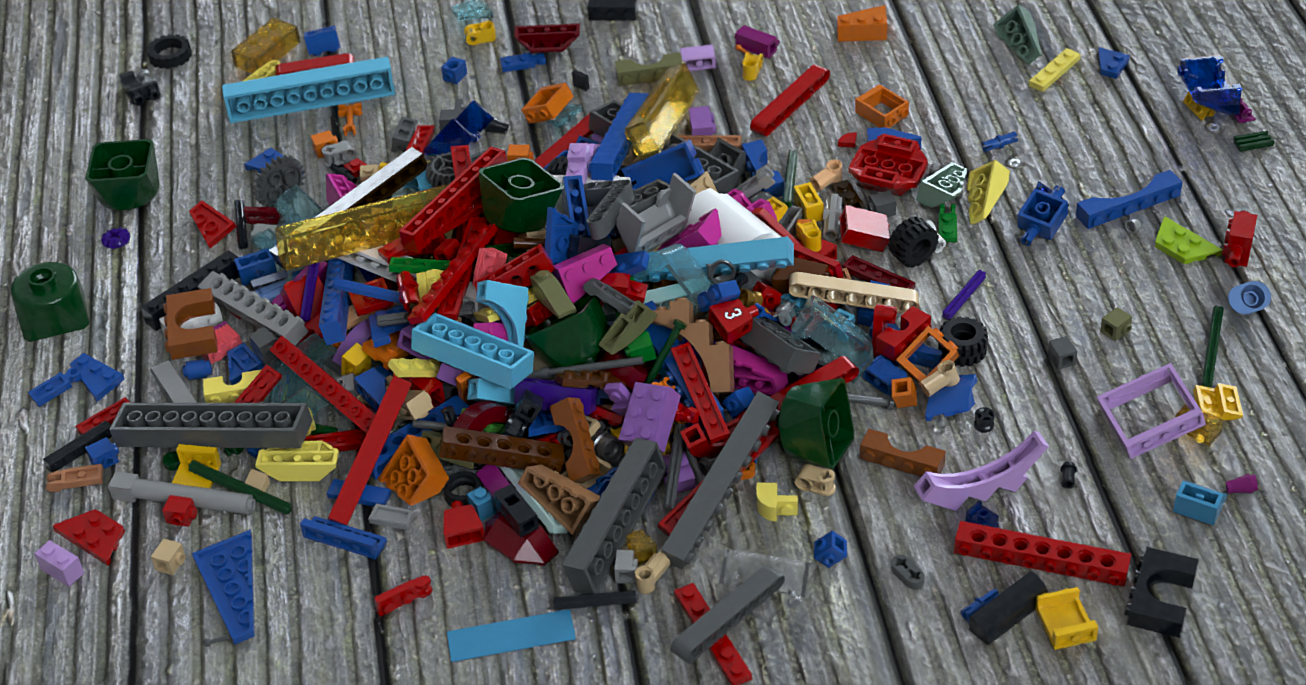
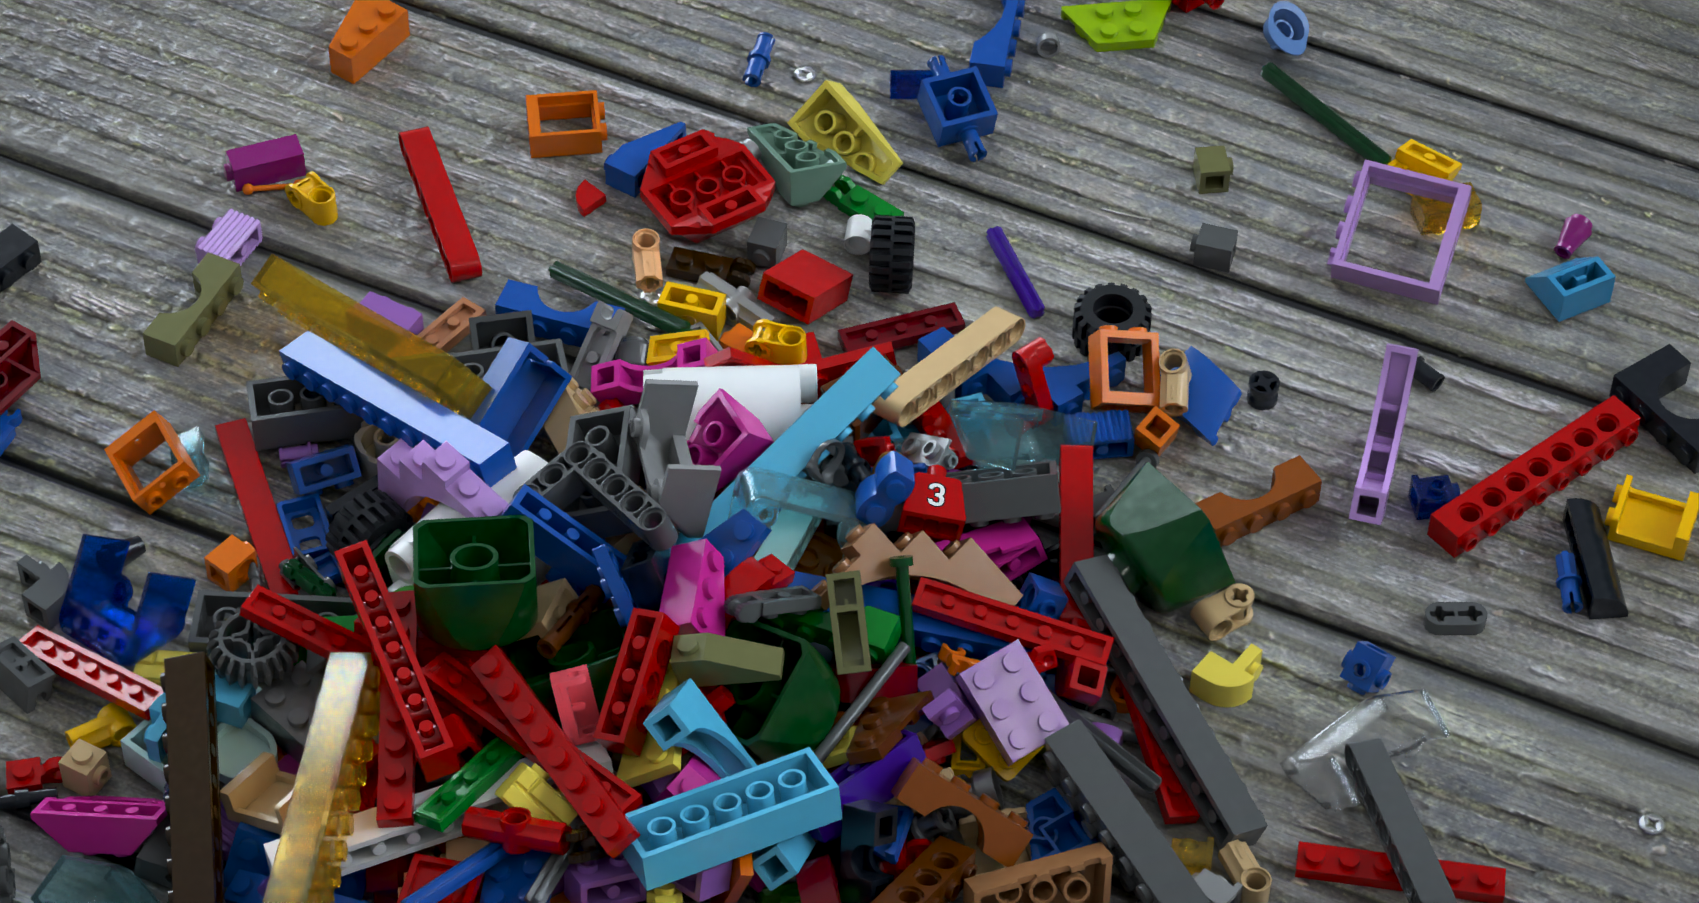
camera: 60 degrees left, 5 degrees up
black tile [572,70,590,91] -> none
red arch [876,306,932,361] -> none

